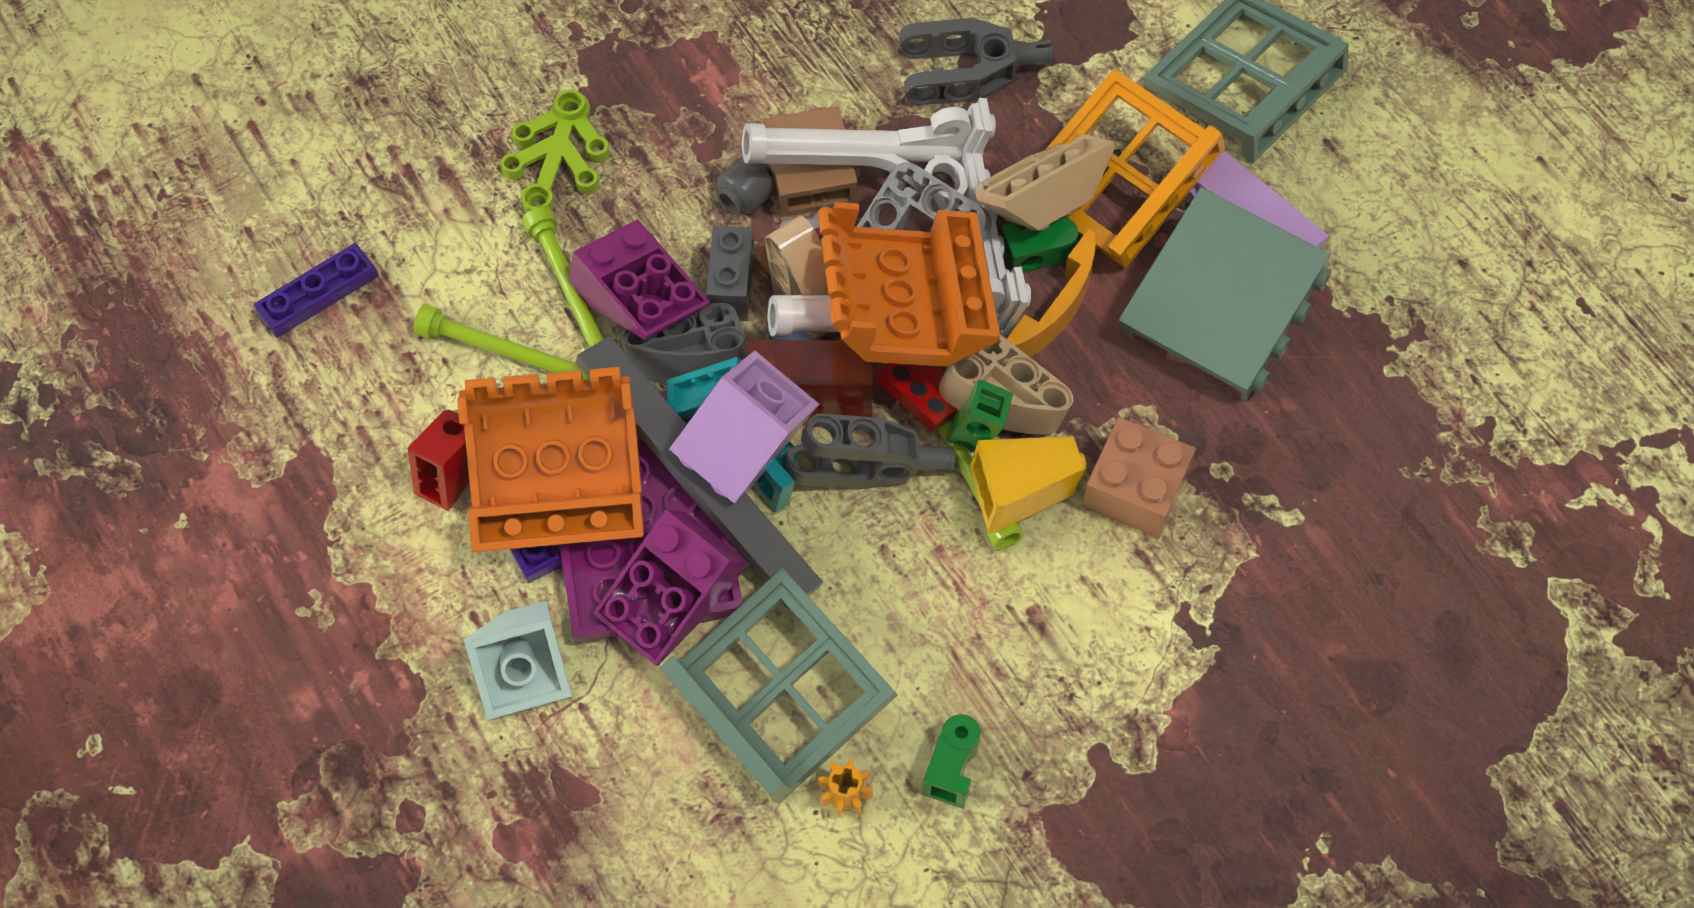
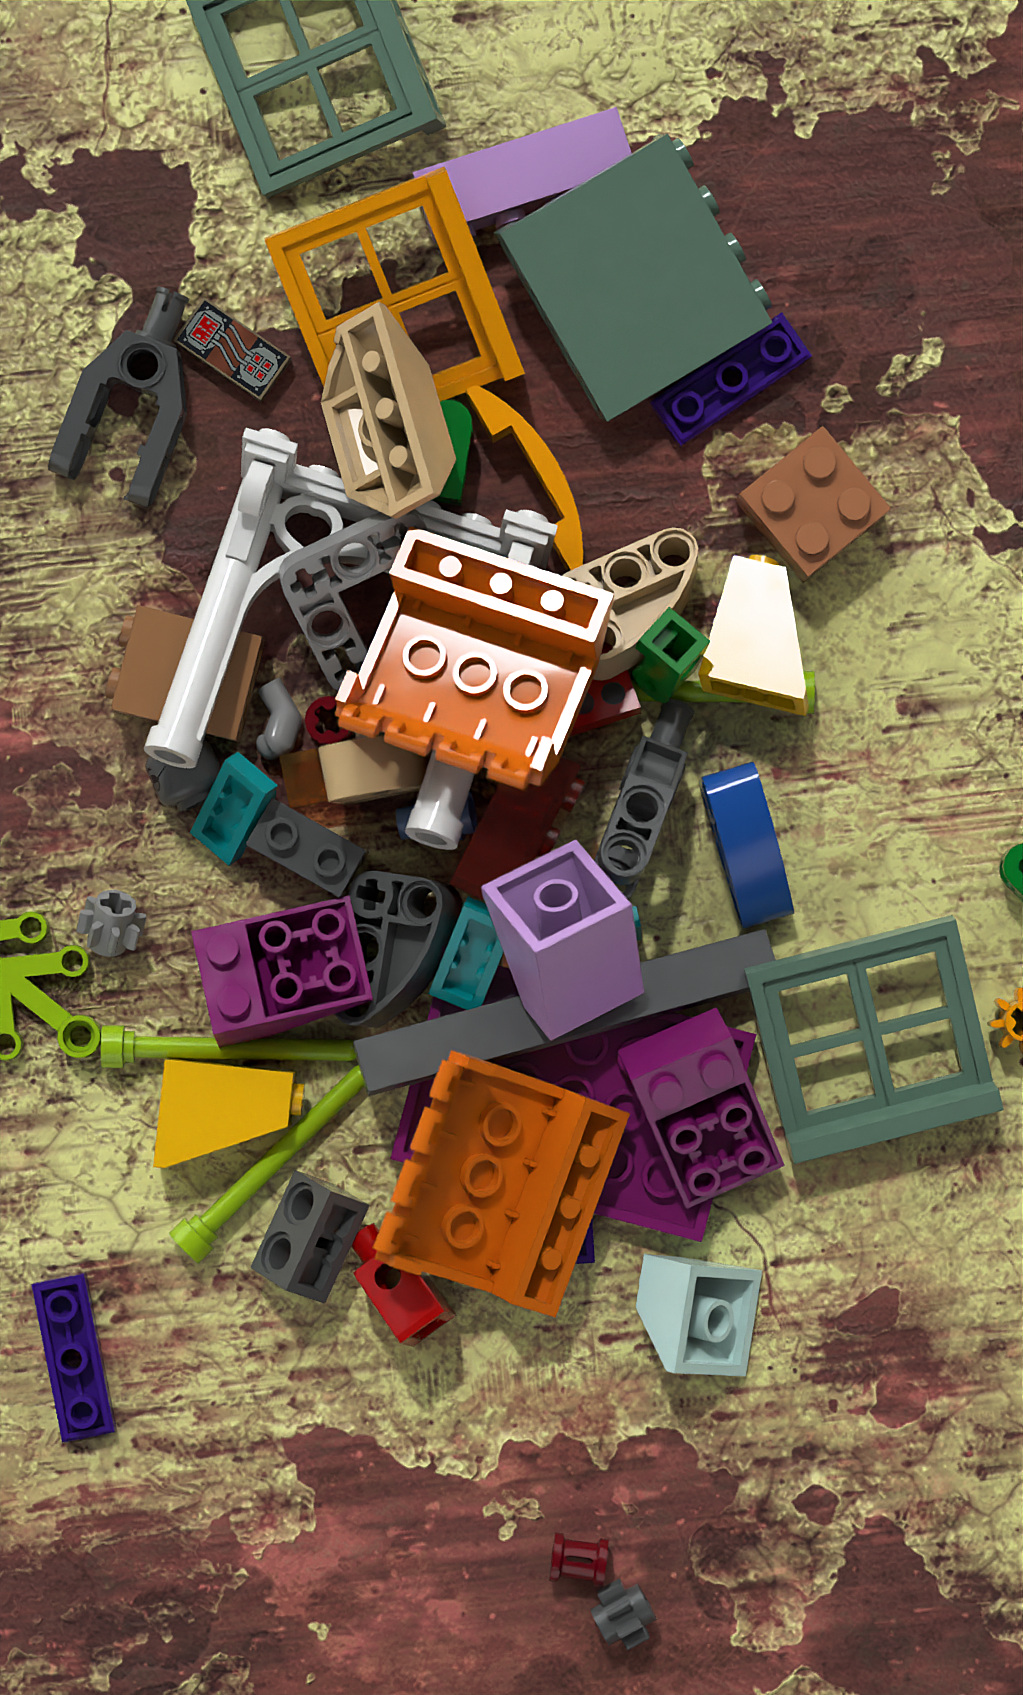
camera: 60 degrees left, 25 degrees up
none -> light grey gear [76,890,147,957]
none -> yellow slope [153,1058,305,1168]
none -> tile [173,297,292,403]
none -> teal tile [190,752,278,866]
none -> dark grey brick [250,1170,370,1304]
none -> dark red bush [549,1532,609,1588]
none -> dark grey gear [590,1578,657,1650]
none -> dark purple tile [650,312,812,448]
none -> blue beam [699,762,794,929]

